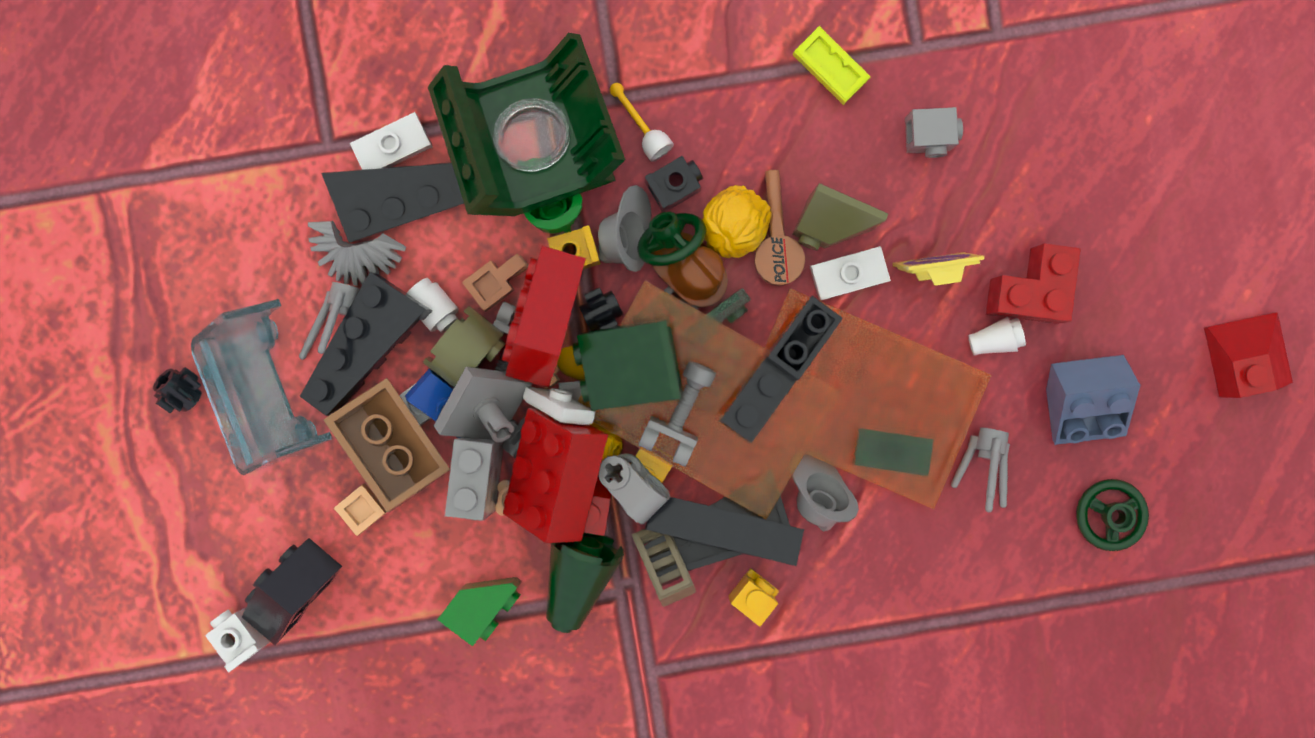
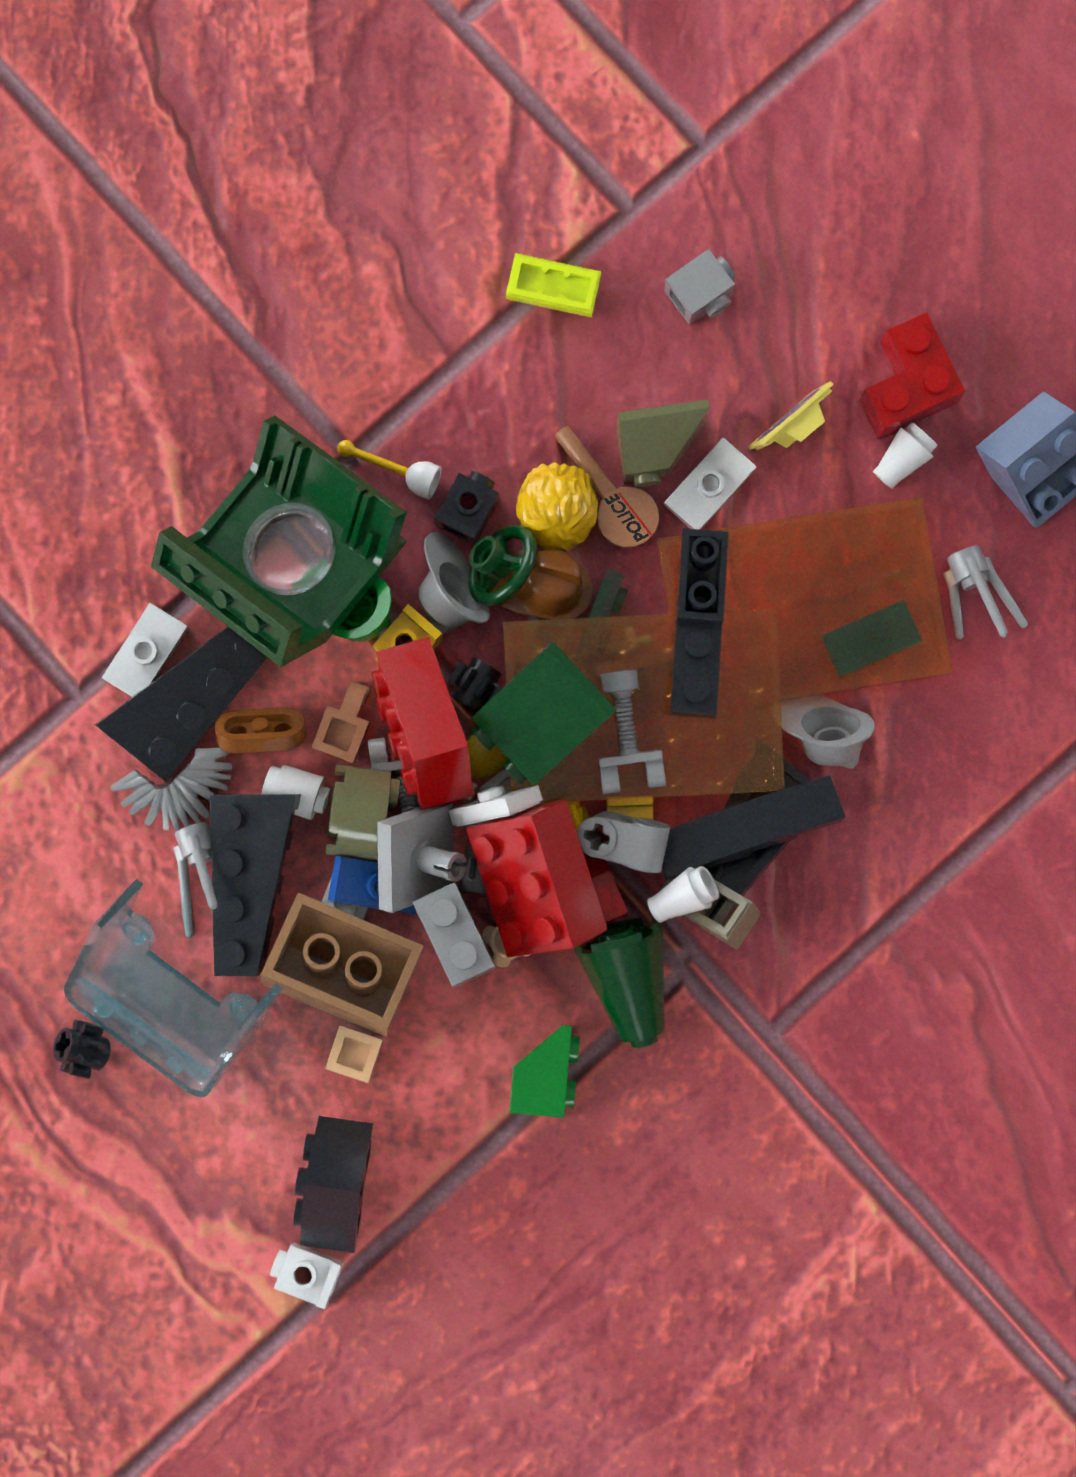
camera: 30 degrees left, 5 degrees down
yellow brick [728,568,779,627] -> none
none -> dark orange plate [215,707,306,754]
none -> white cone [647,866,719,923]

